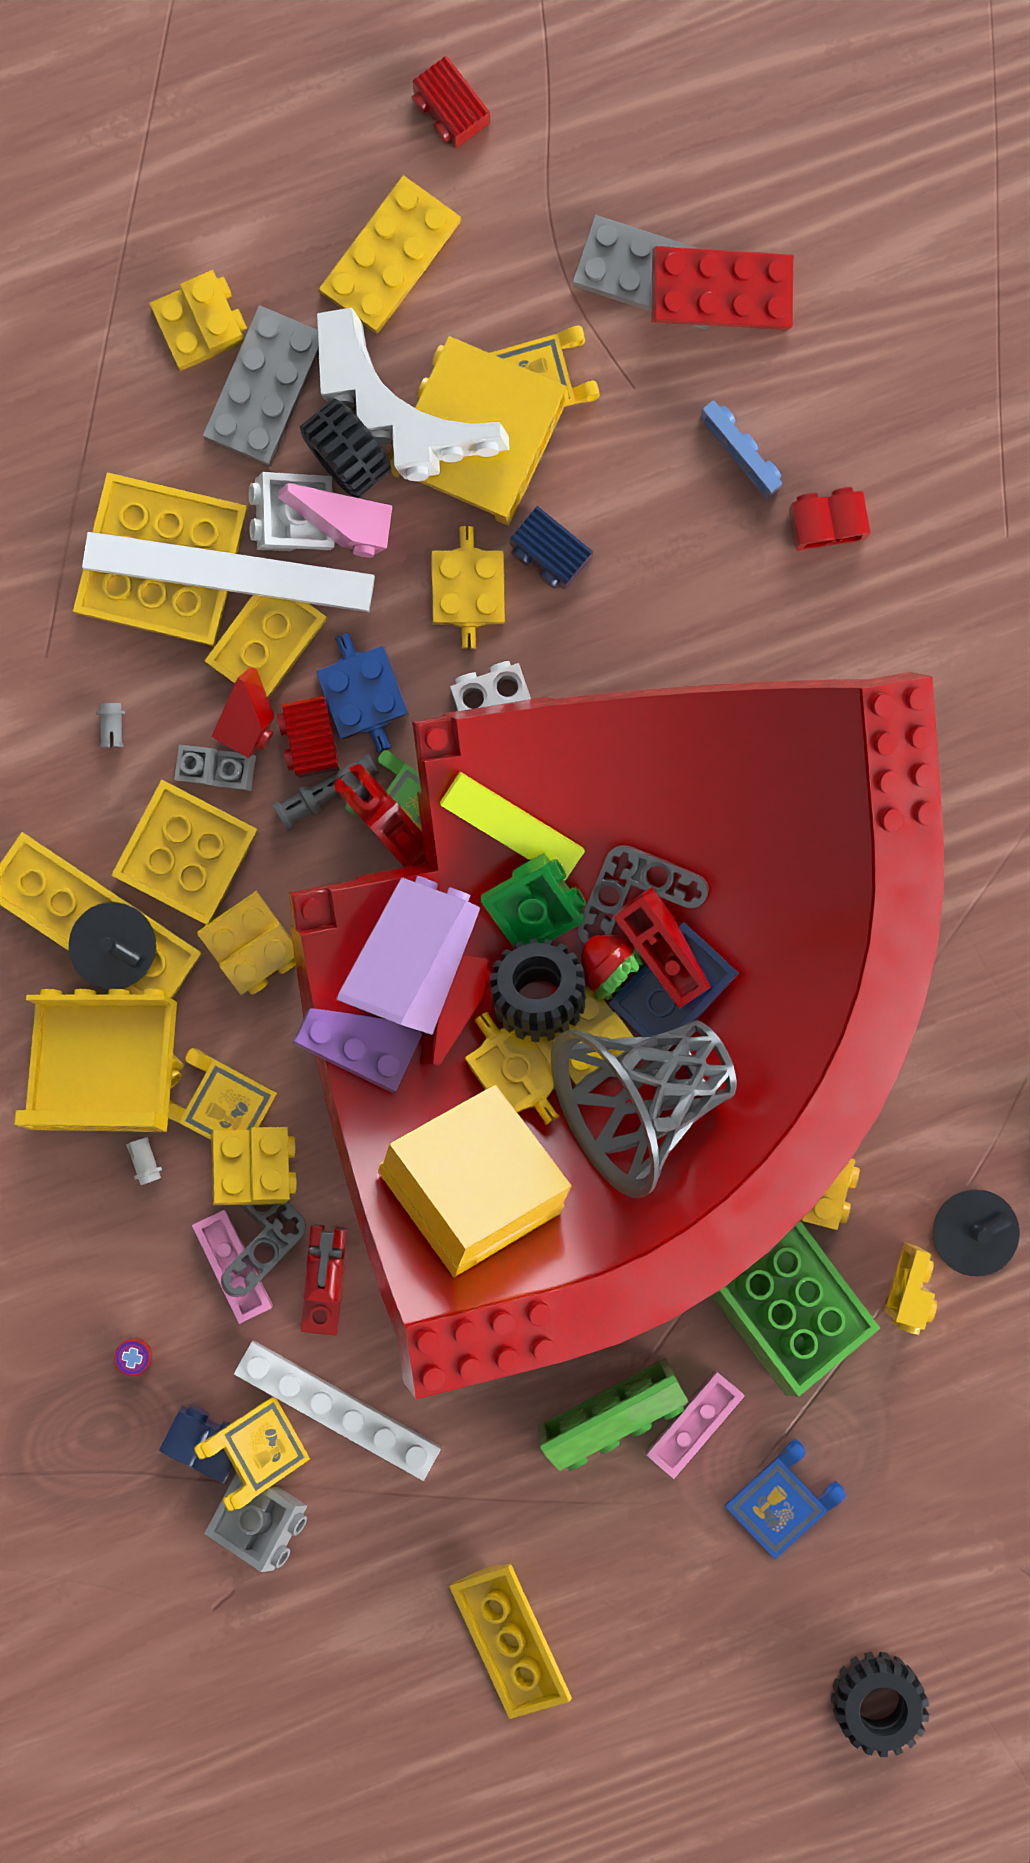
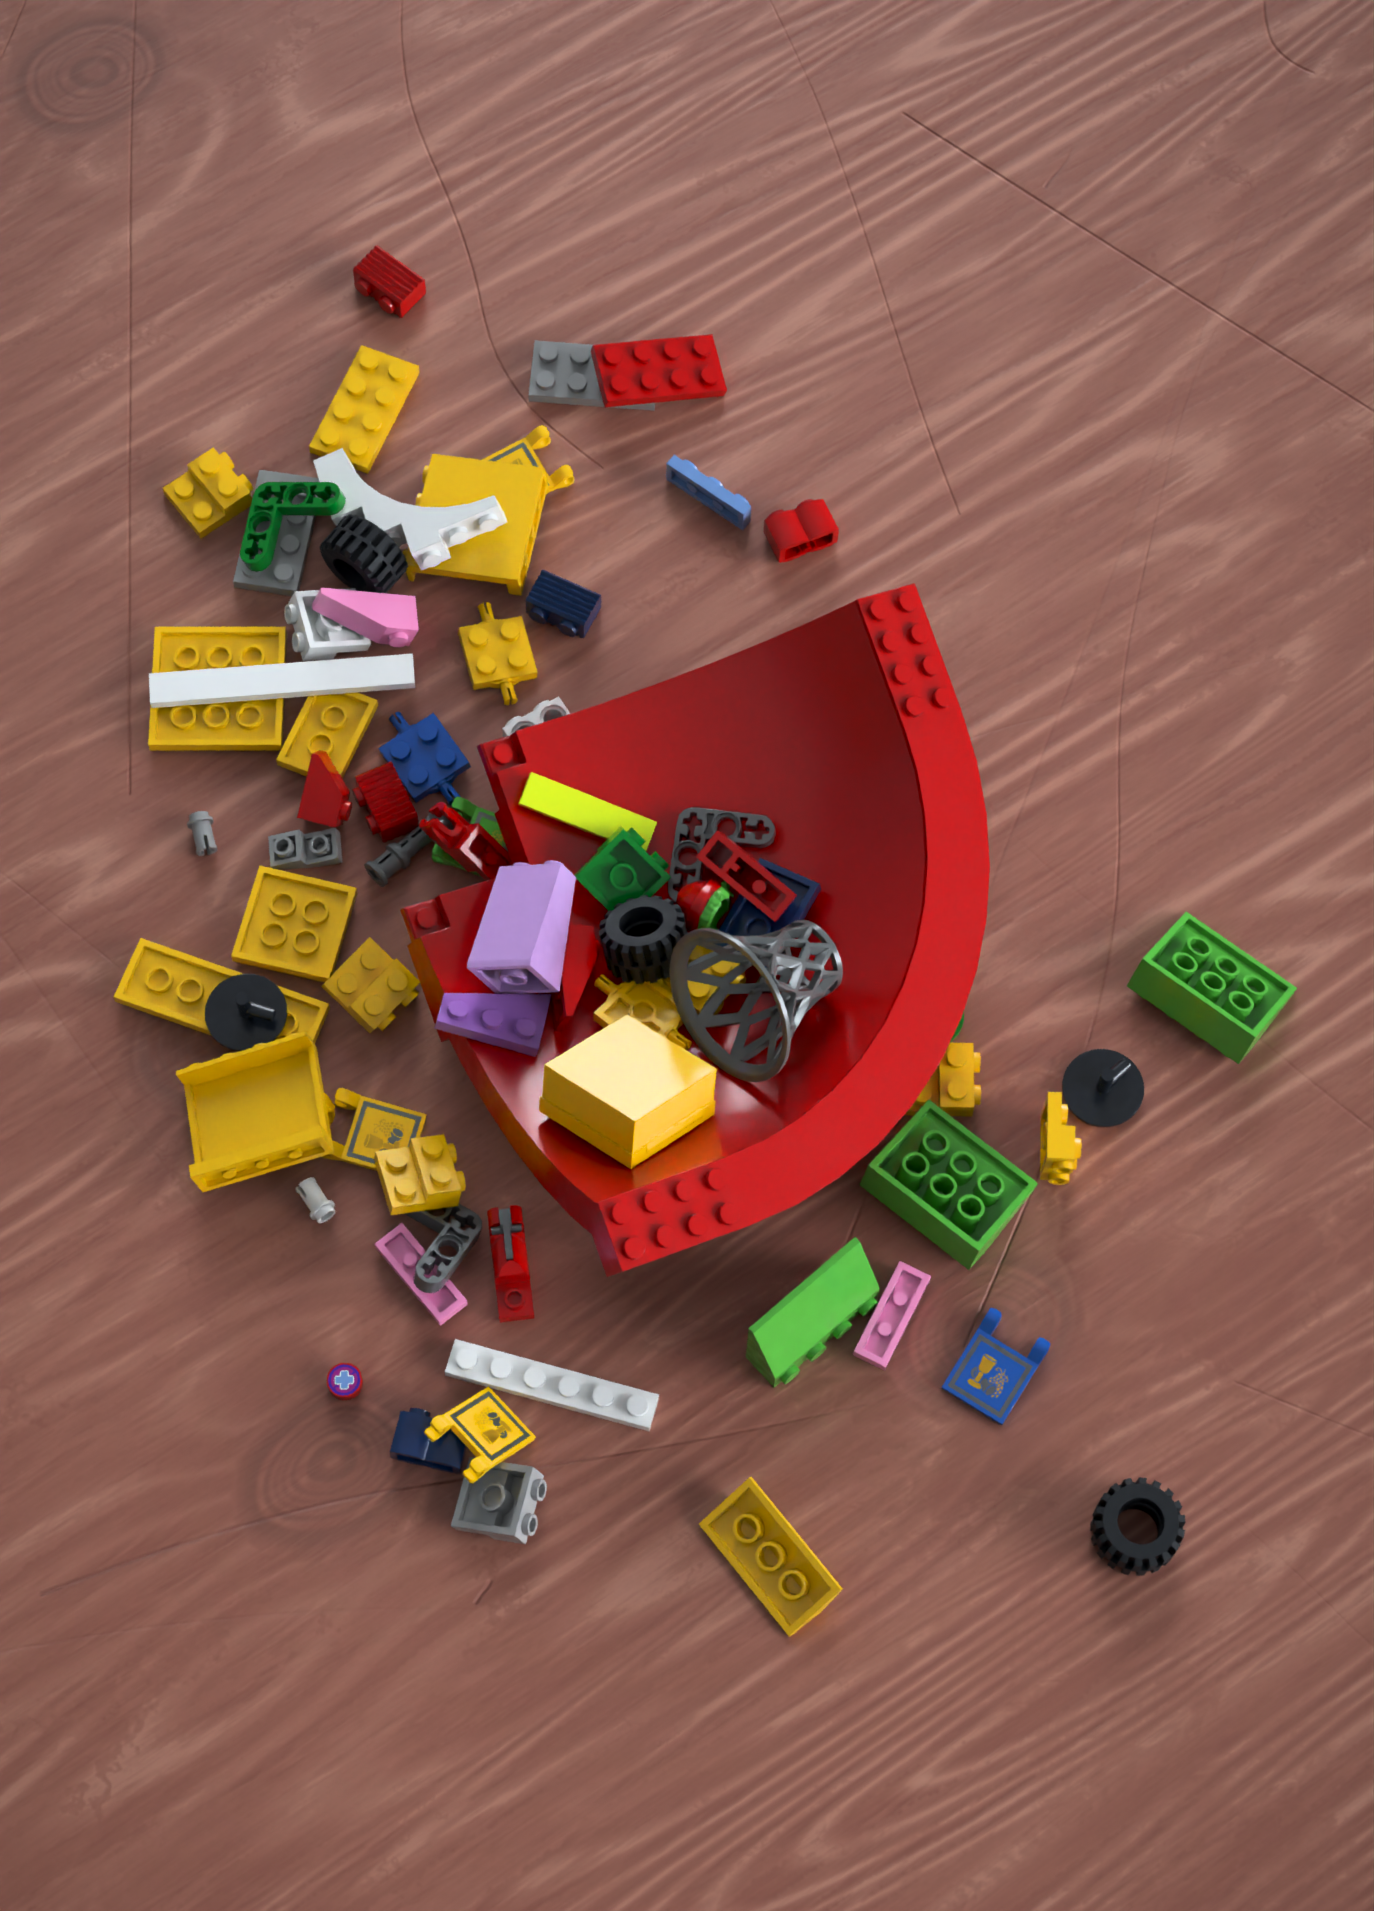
camera: 10 degrees left, 20 degrees down
none -> green beam [240,482,345,572]

